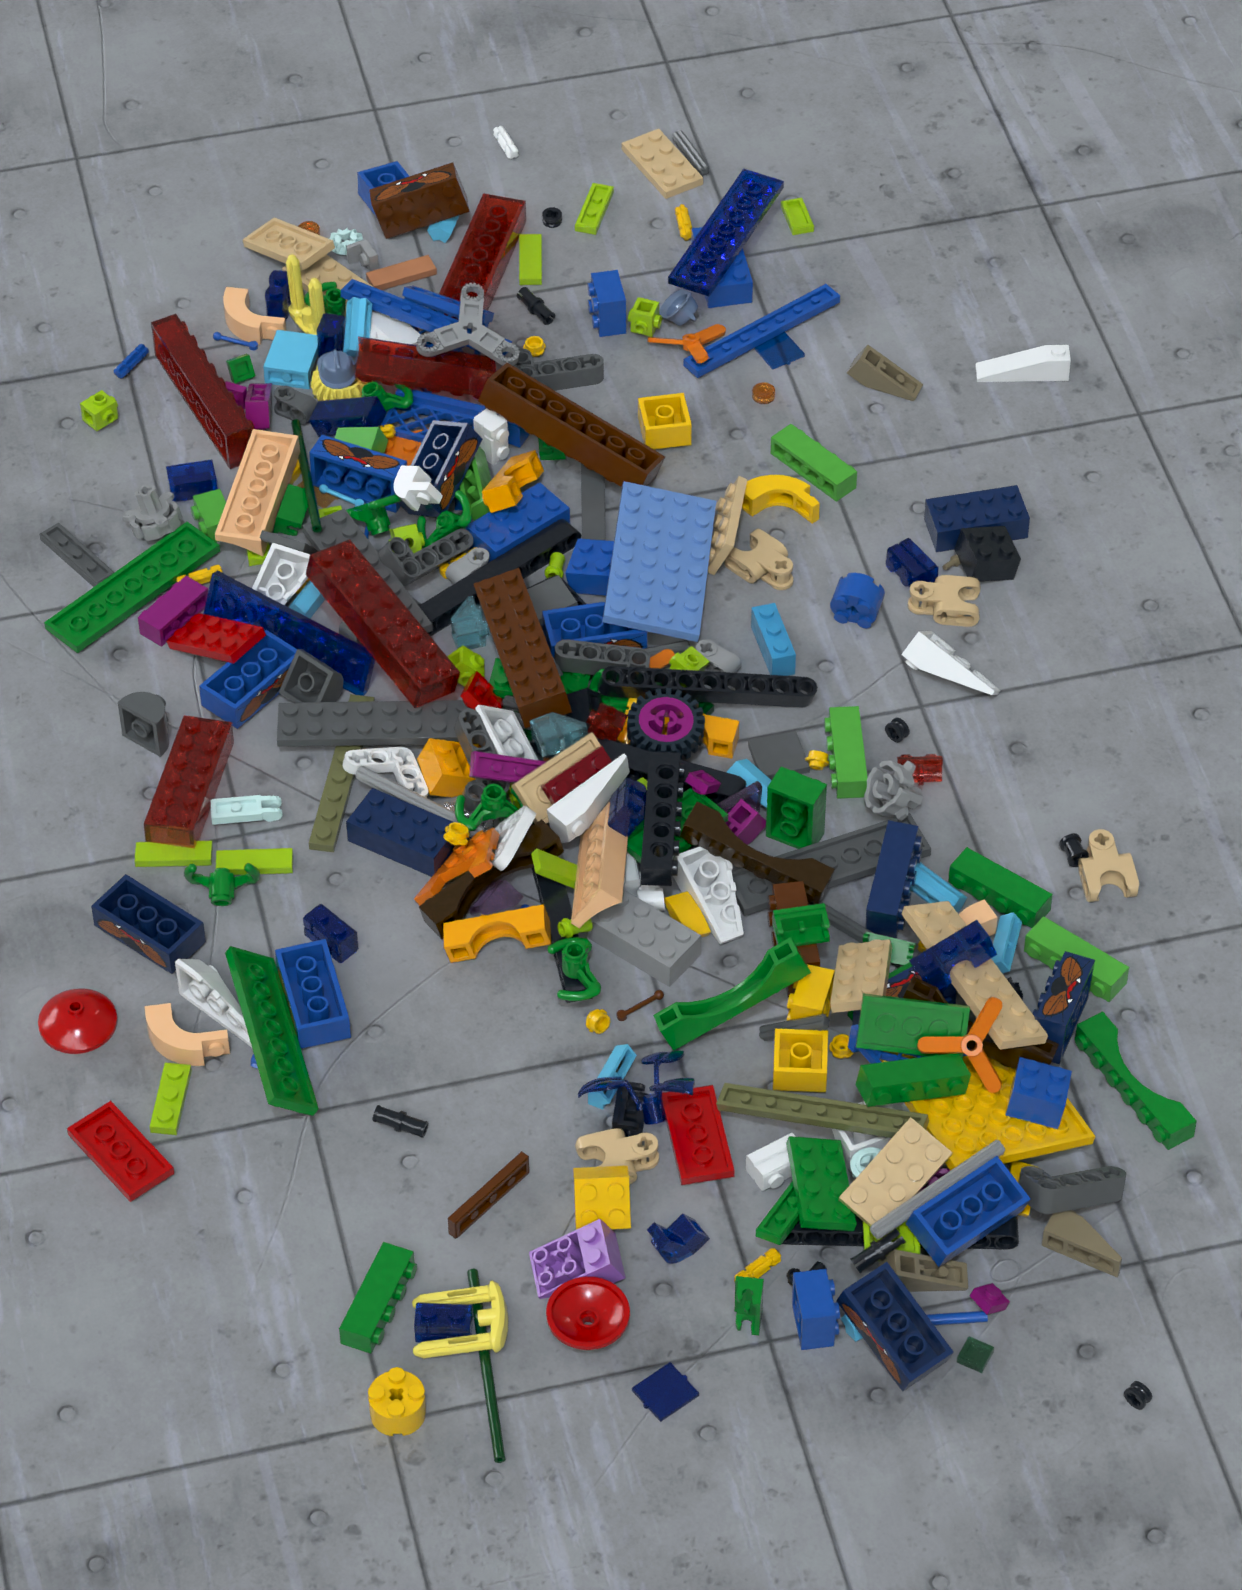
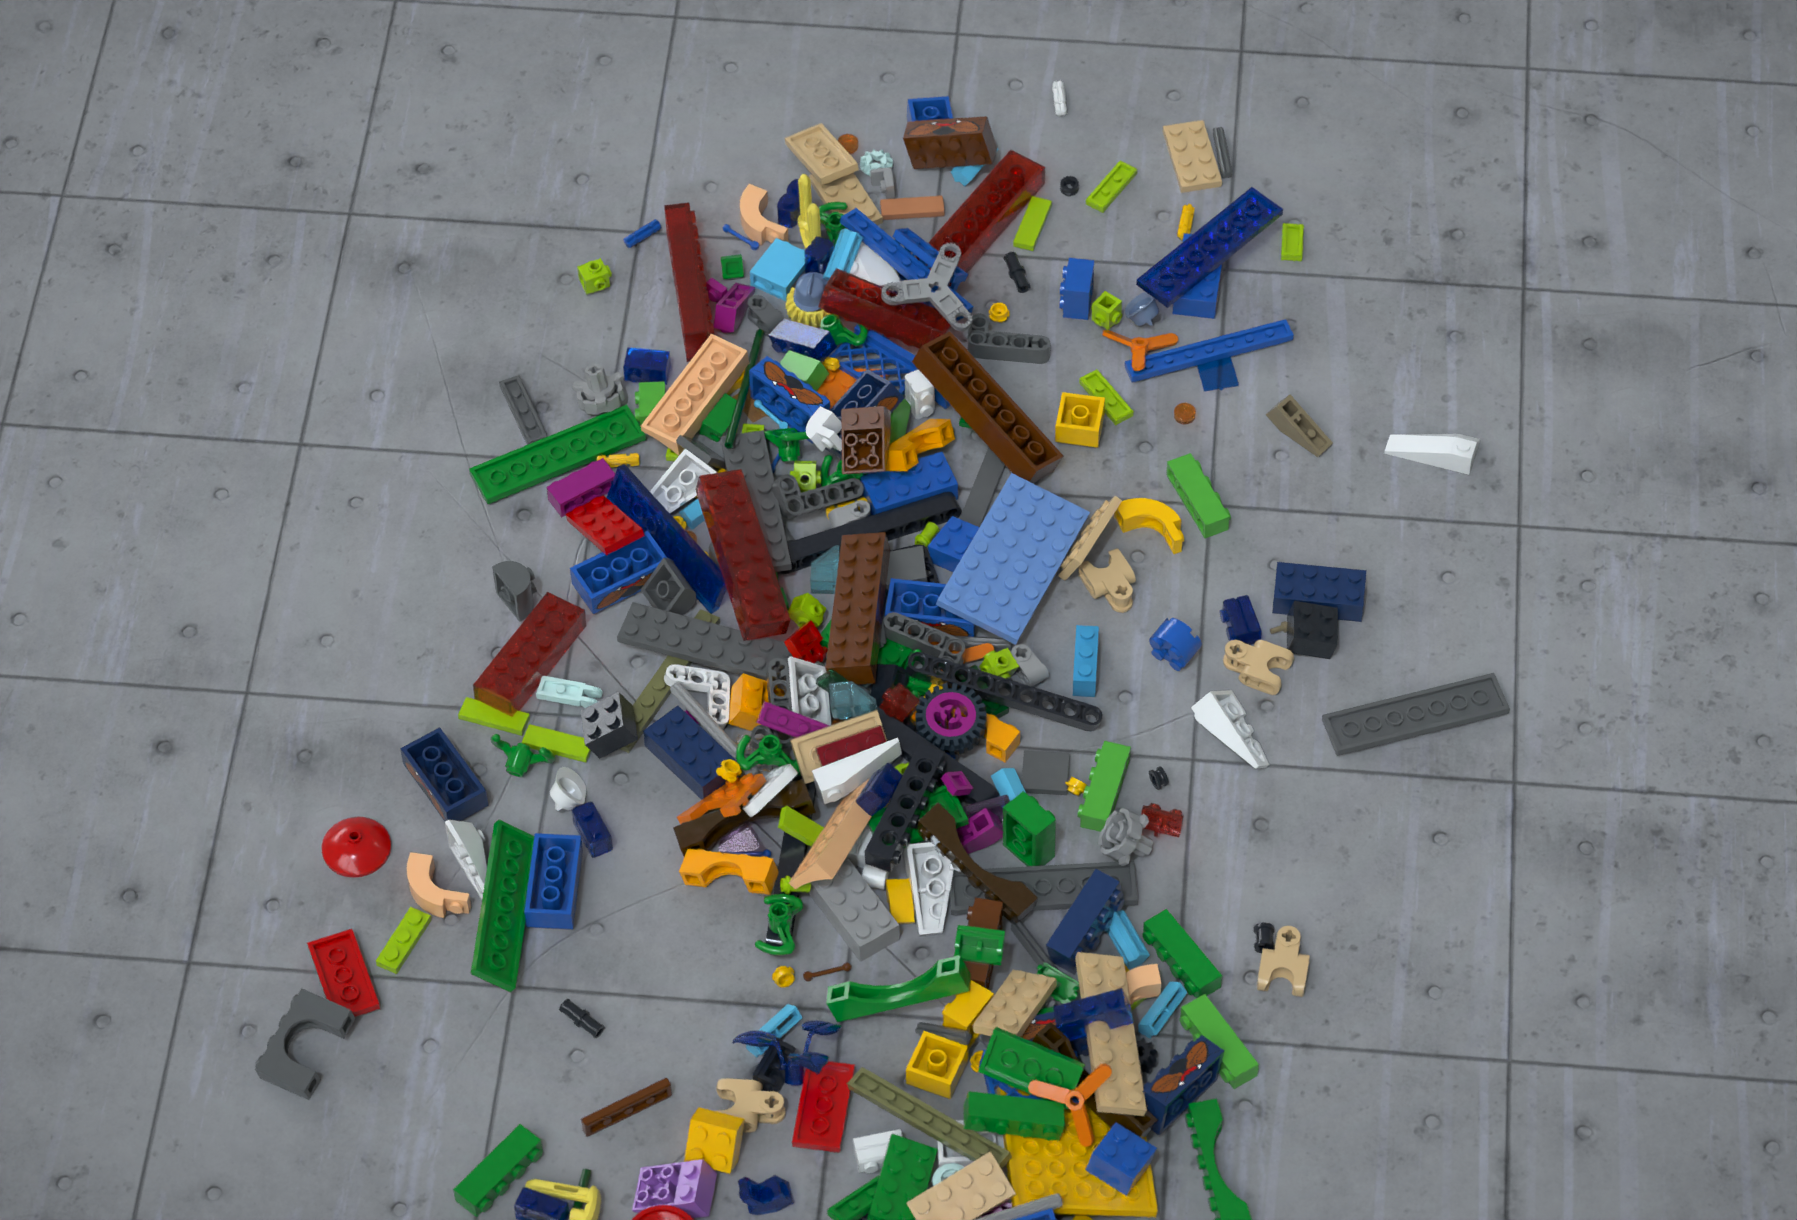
camera: 20 degrees right, 5 degrees up
none -> dark grey arch [255,988,355,1100]
none -> white piece [550,767,586,811]
none -> black brick [580,692,638,759]
none -> clear green tile [816,669,848,696]
none -> reddish brown slope [841,406,891,474]
none -> lime tile [1079,369,1134,425]
none -> dark grey plate [1322,673,1510,756]

